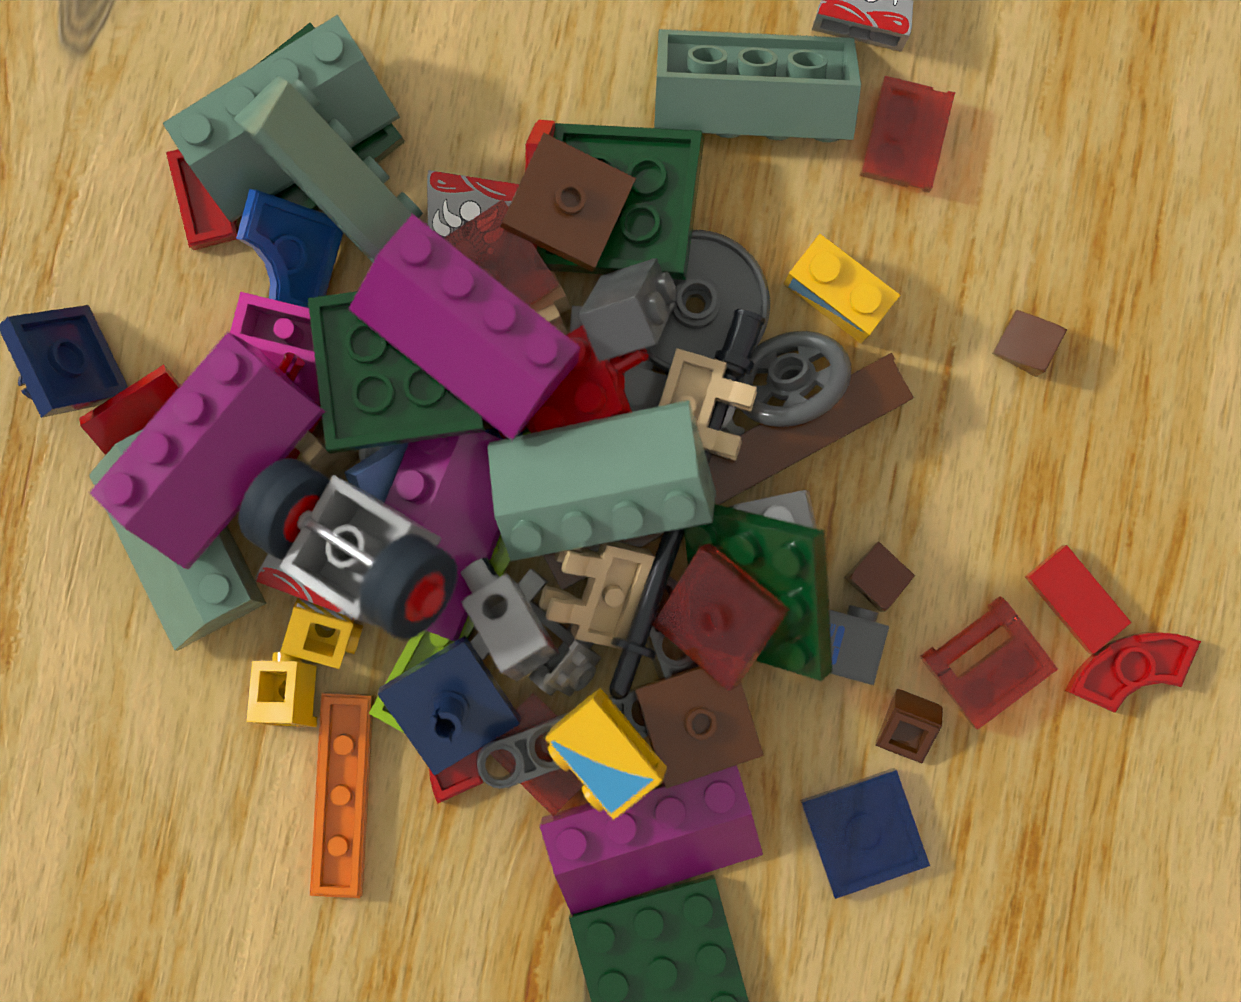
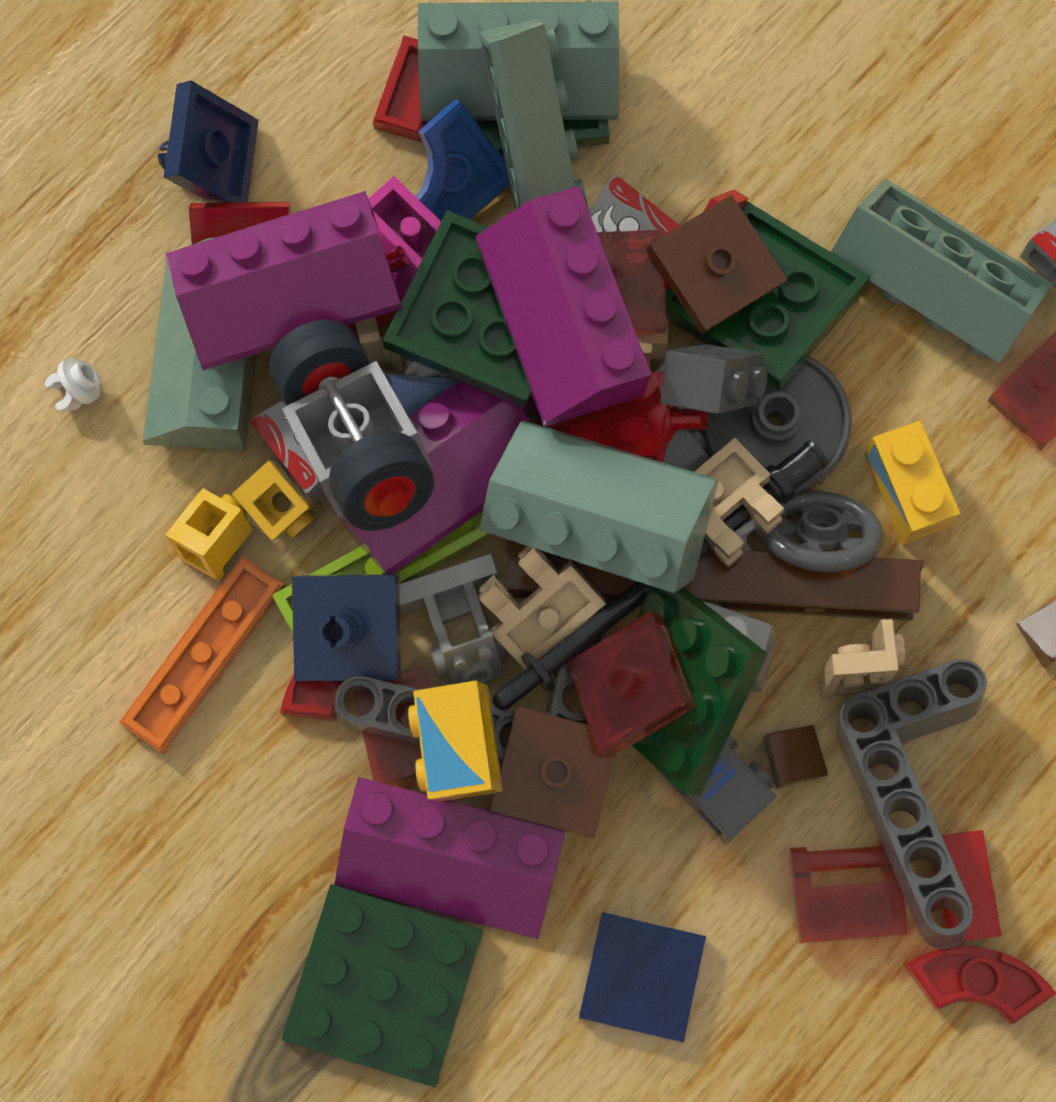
camera: 30 degrees right, 10 degrees down
light grey torso [461,558,561,681] -> none
reddish brown slope [875,689,943,764] -> none
none -> white plate [44,357,100,411]
none -> tan bracket [819,619,905,697]
none -> dark grey beam [837,659,987,949]

